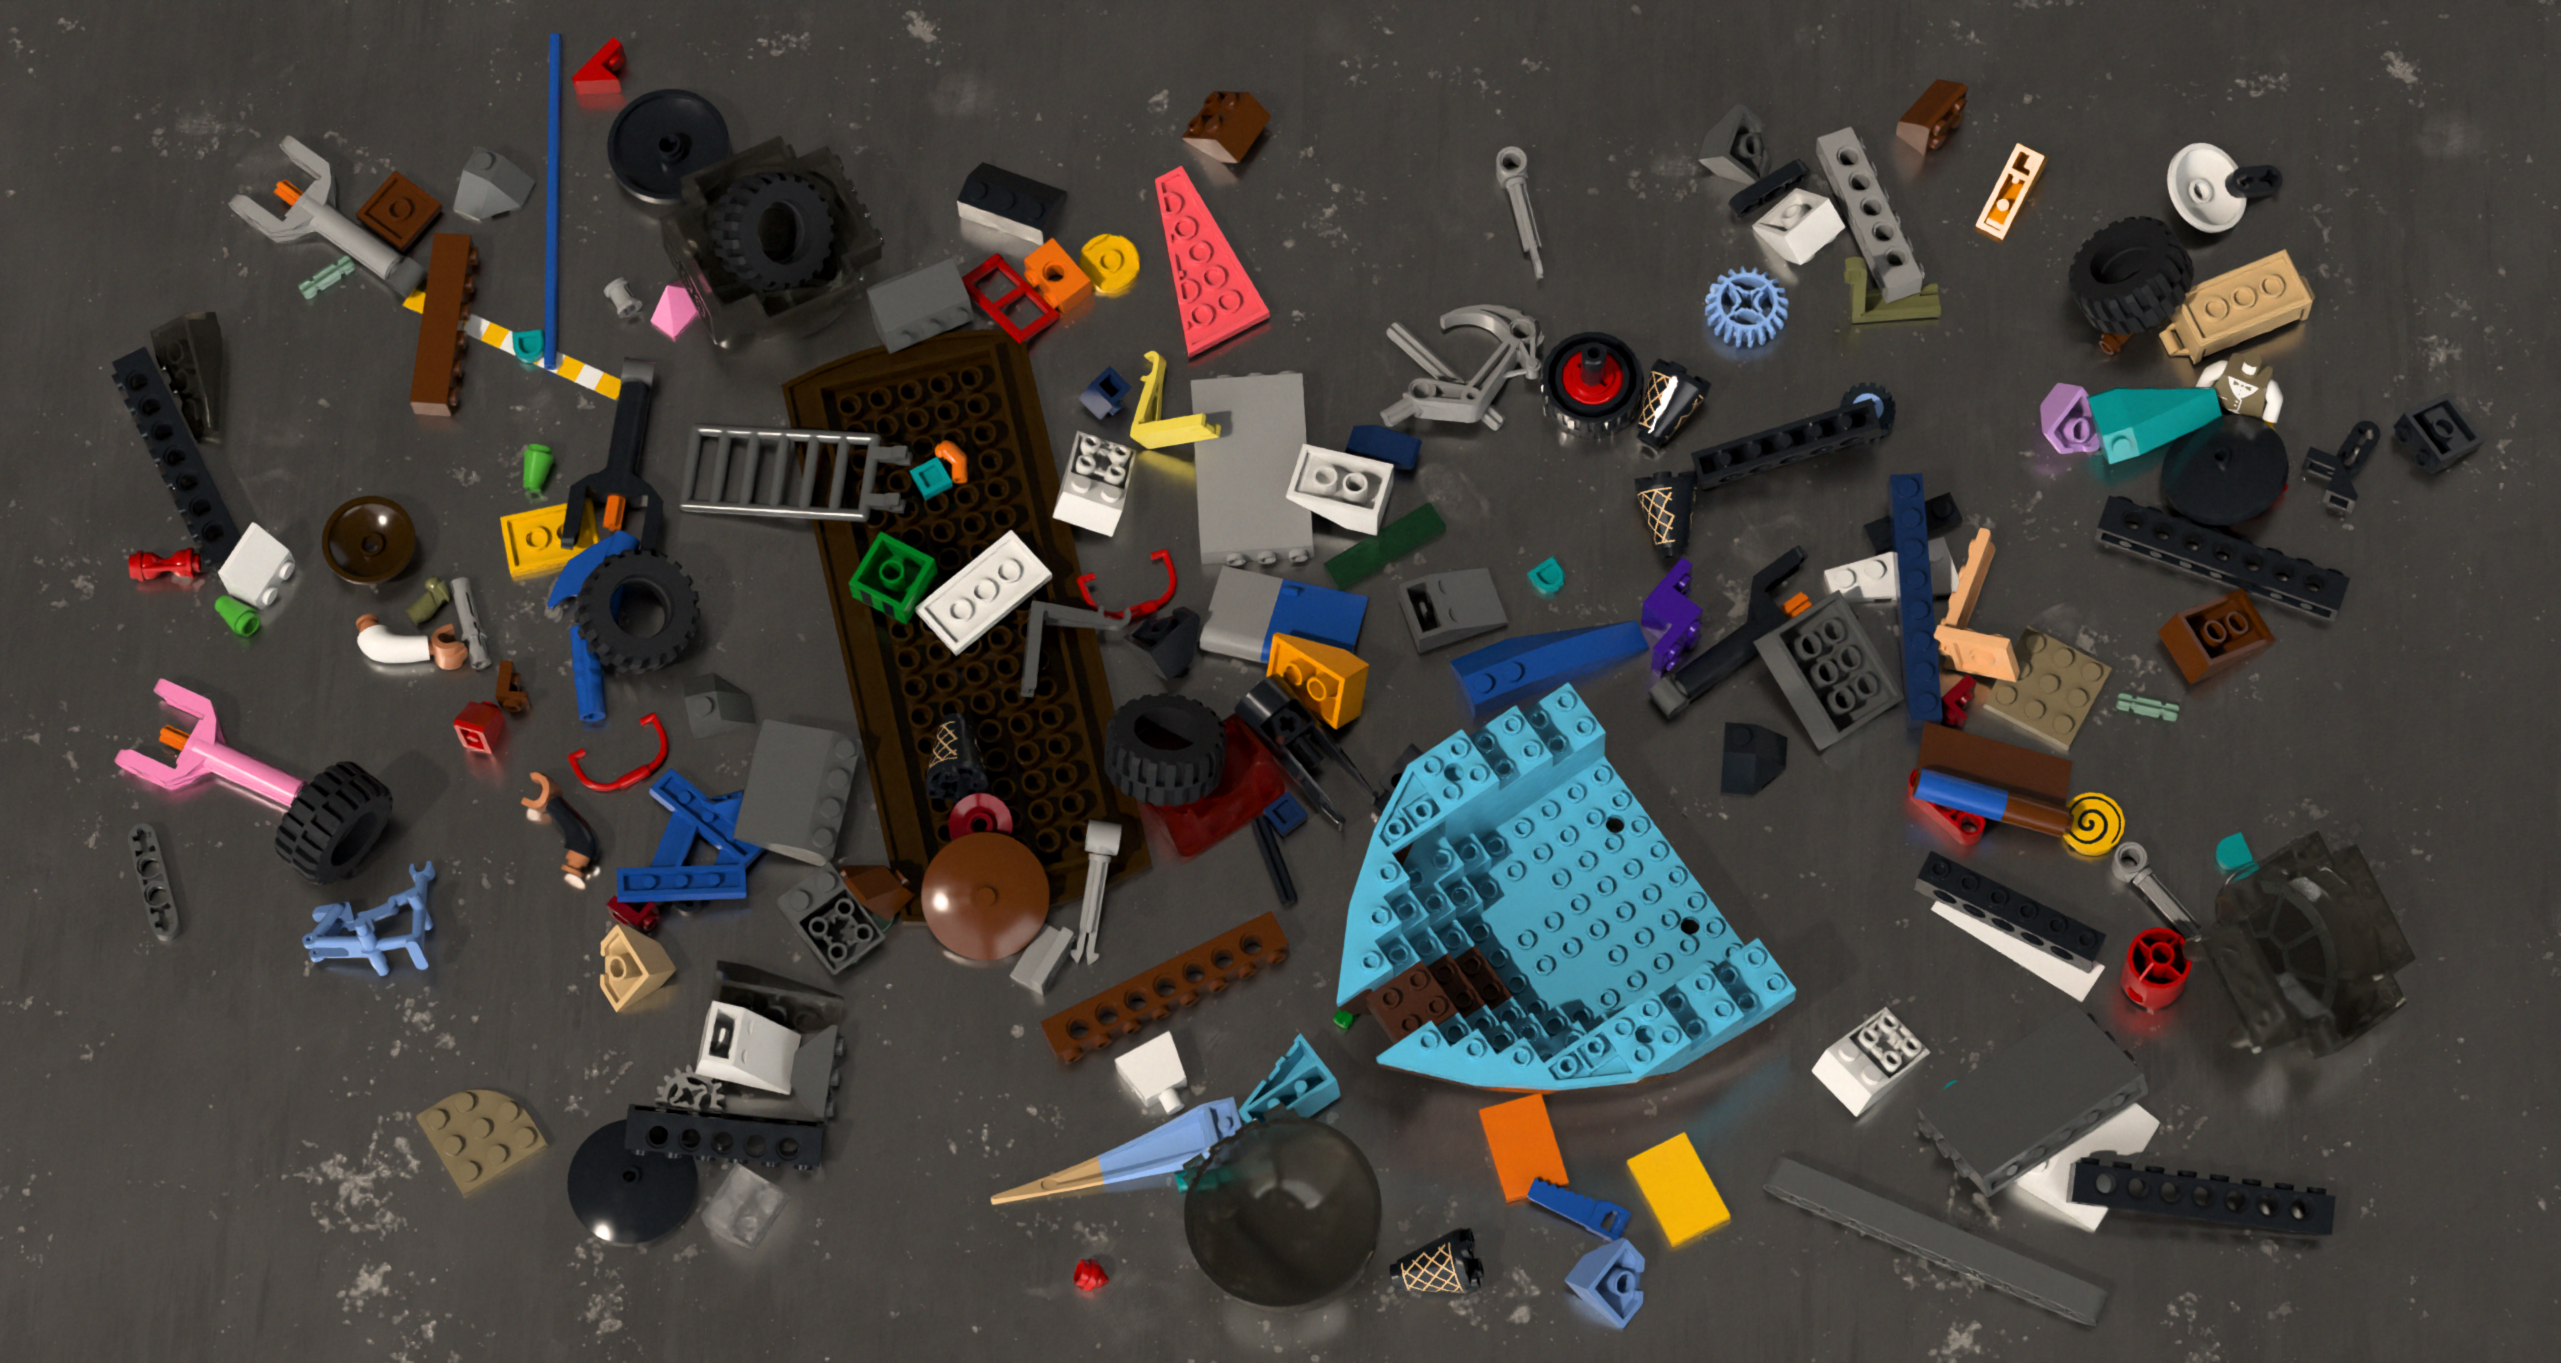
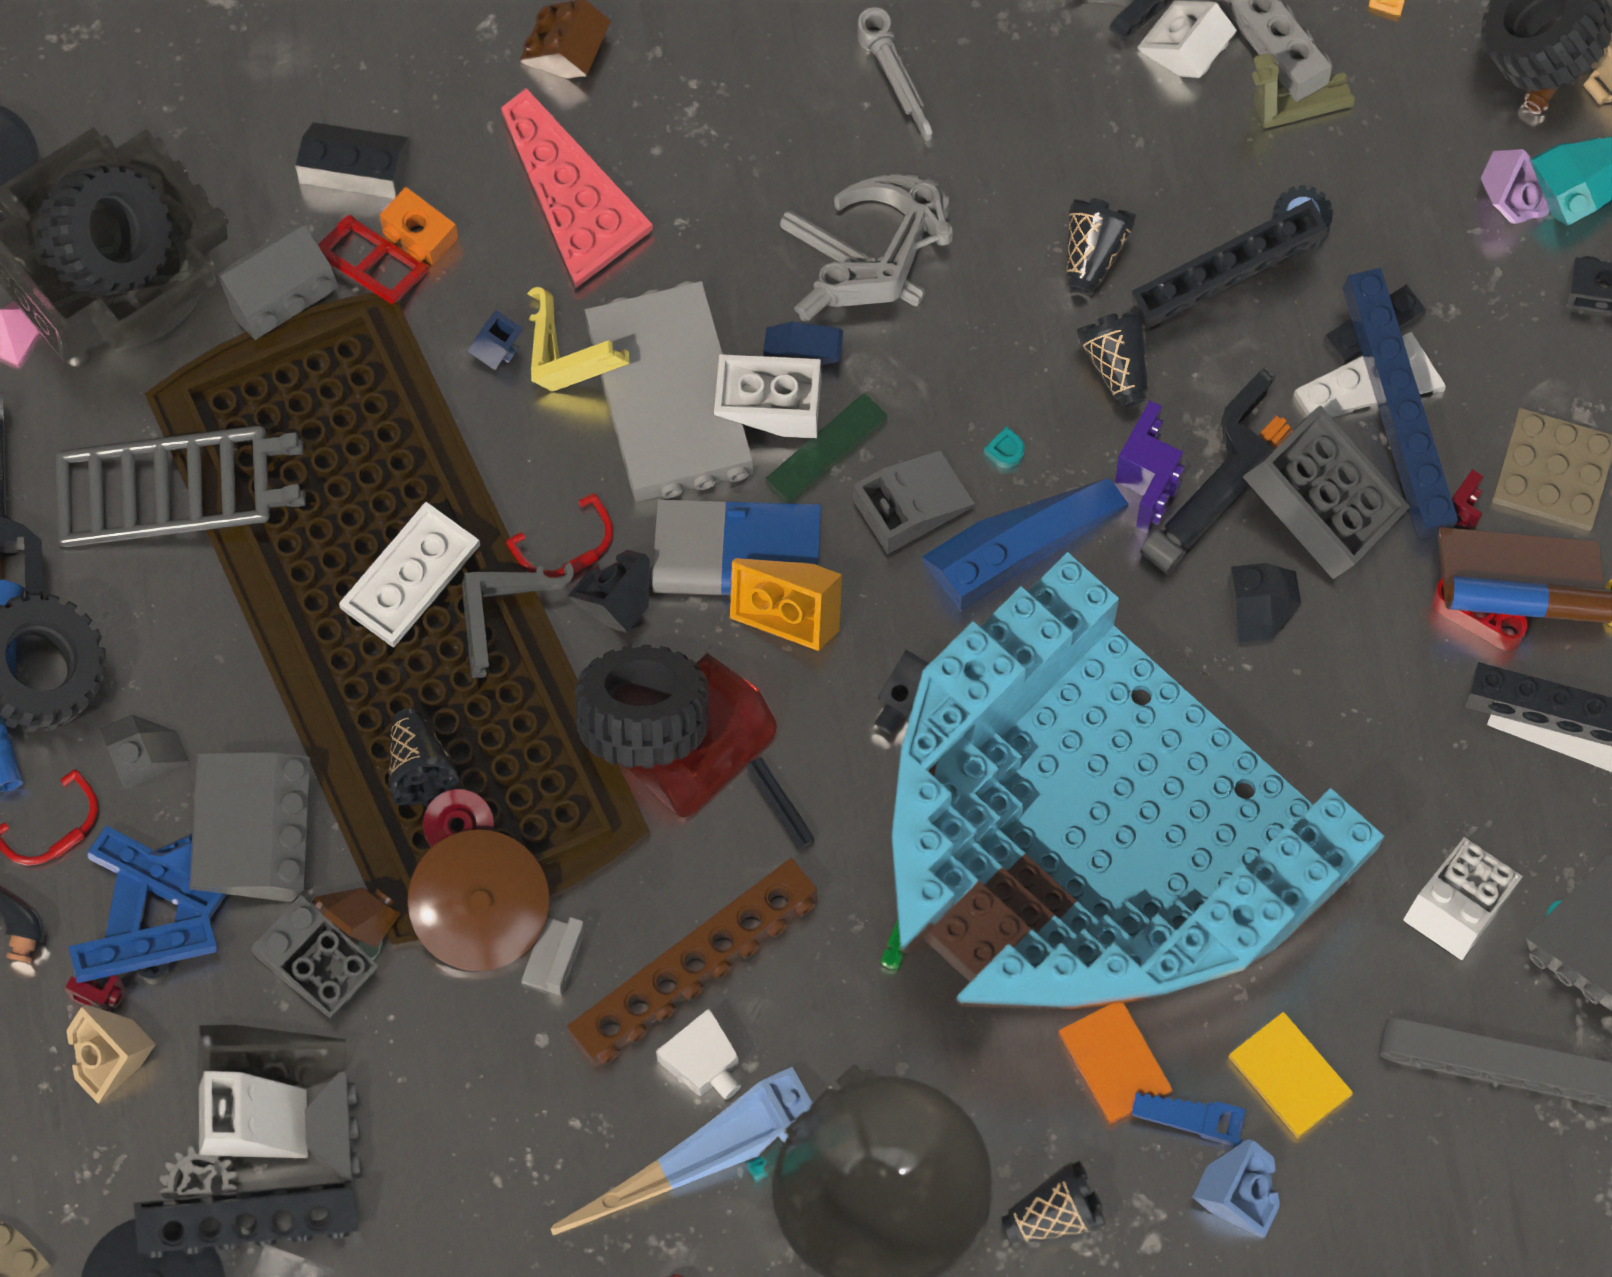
camera: 15 degrees left, 0 degrees up
green brick [849,531,938,625] -> none
teal tile [910,457,953,500] -> none
orange arm [935,440,967,483] -> none
white slope [1053,431,1137,537] -> none
light grey piece [1070,819,1122,965] -> none
yellow tile [1079,234,1140,293] -> none
black piece [1234,673,1379,832] -> none
medium azure wedge [1238,1033,1341,1150] -> none
dark blue plate [1263,791,1308,837] -> none
black wheel [1540,332,1644,439] -> none
light blue gear [1705,266,1789,348] -> none
light nougat bracket [1934,528,2020,682] -> none

